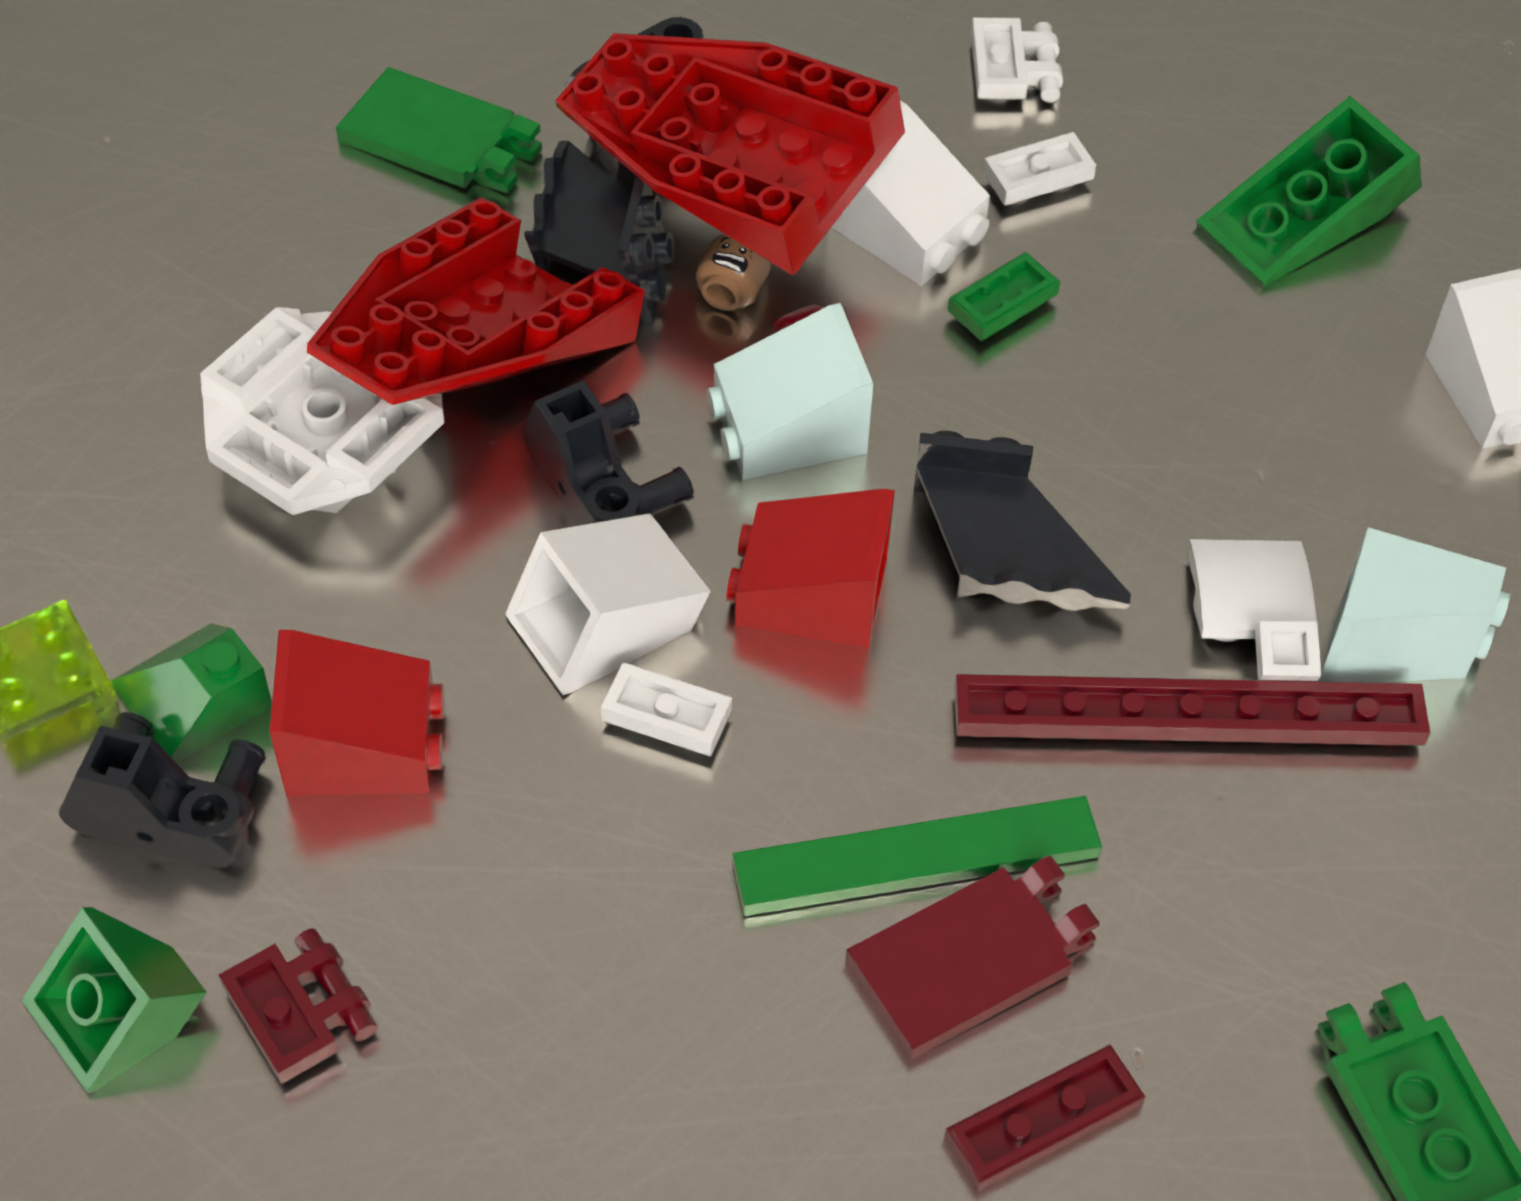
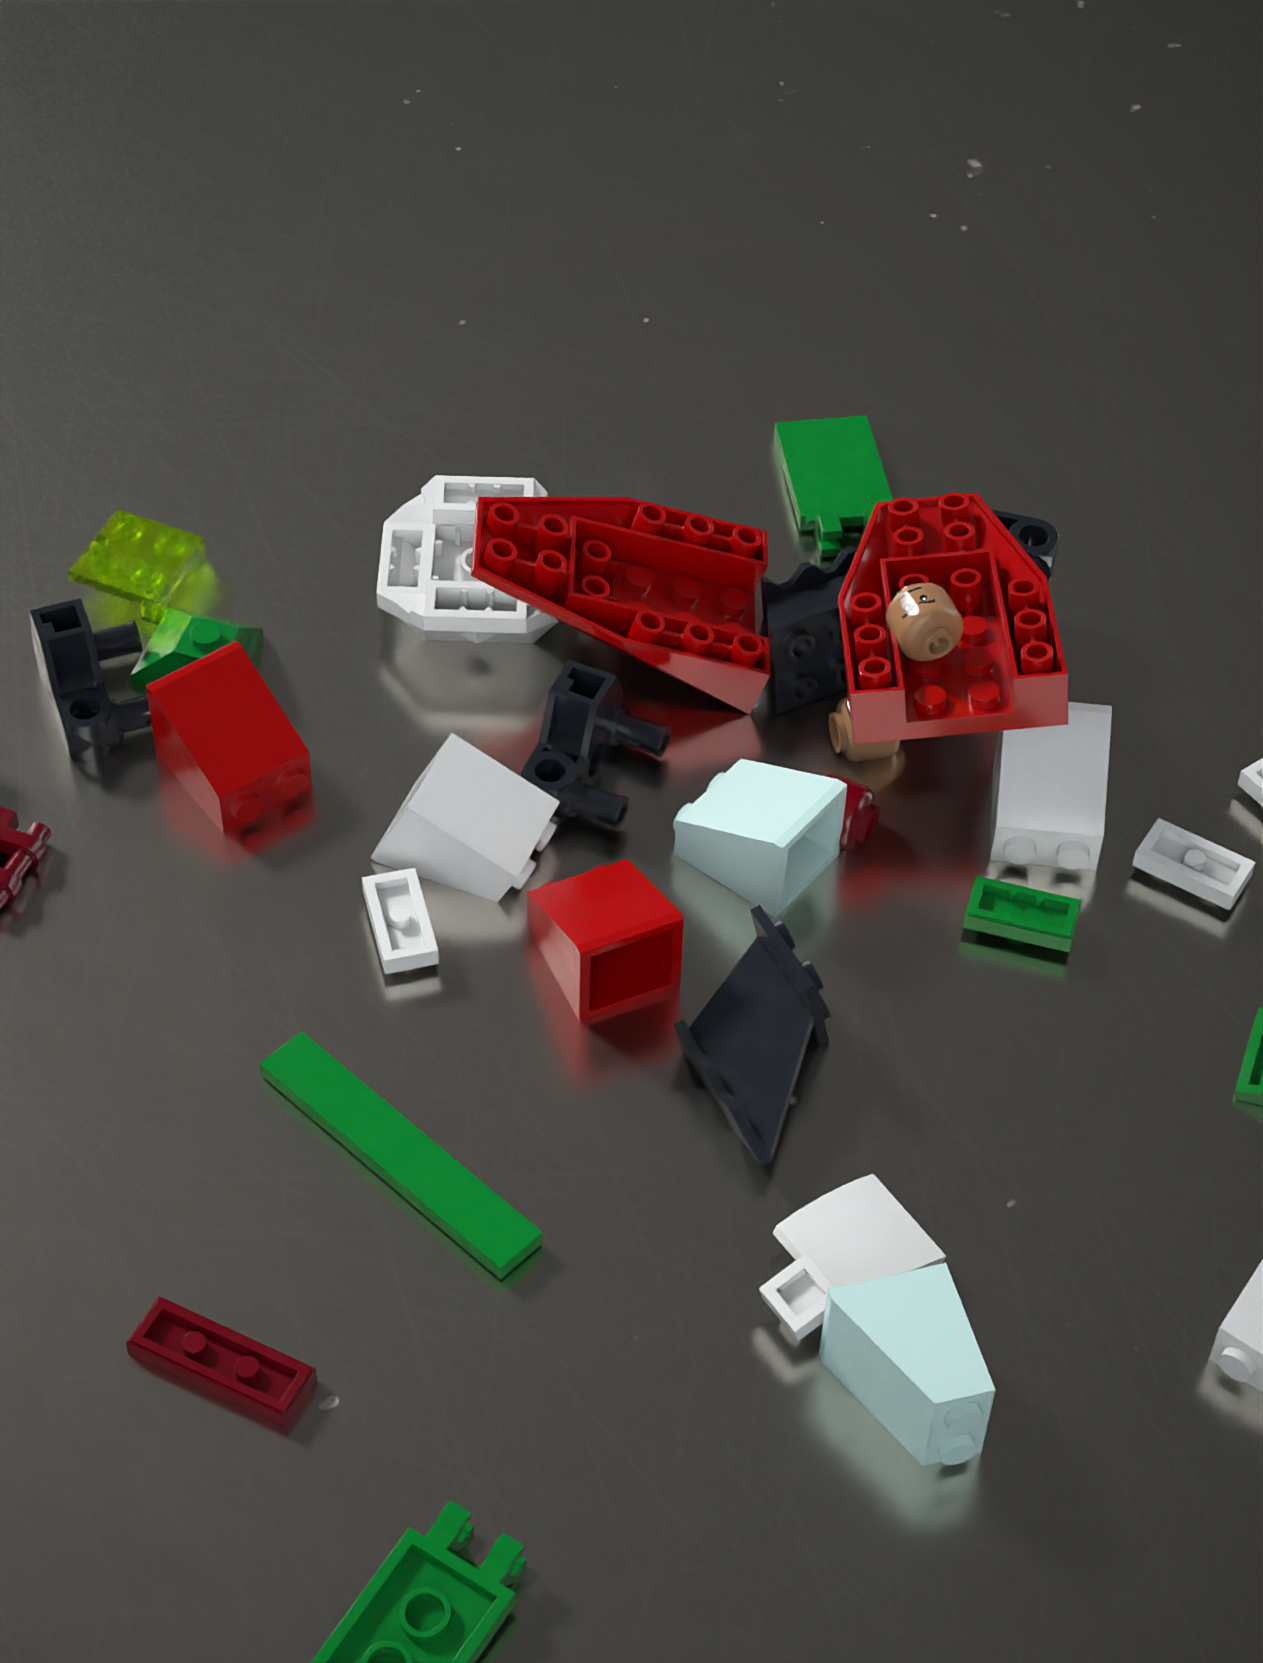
camera: 55 degrees right, 5 degrees down
dark red tile [846,856,1100,1060] -> none
dark red plate [954,674,1431,746] -> none
none -> medium nougat head [886,583,964,661]

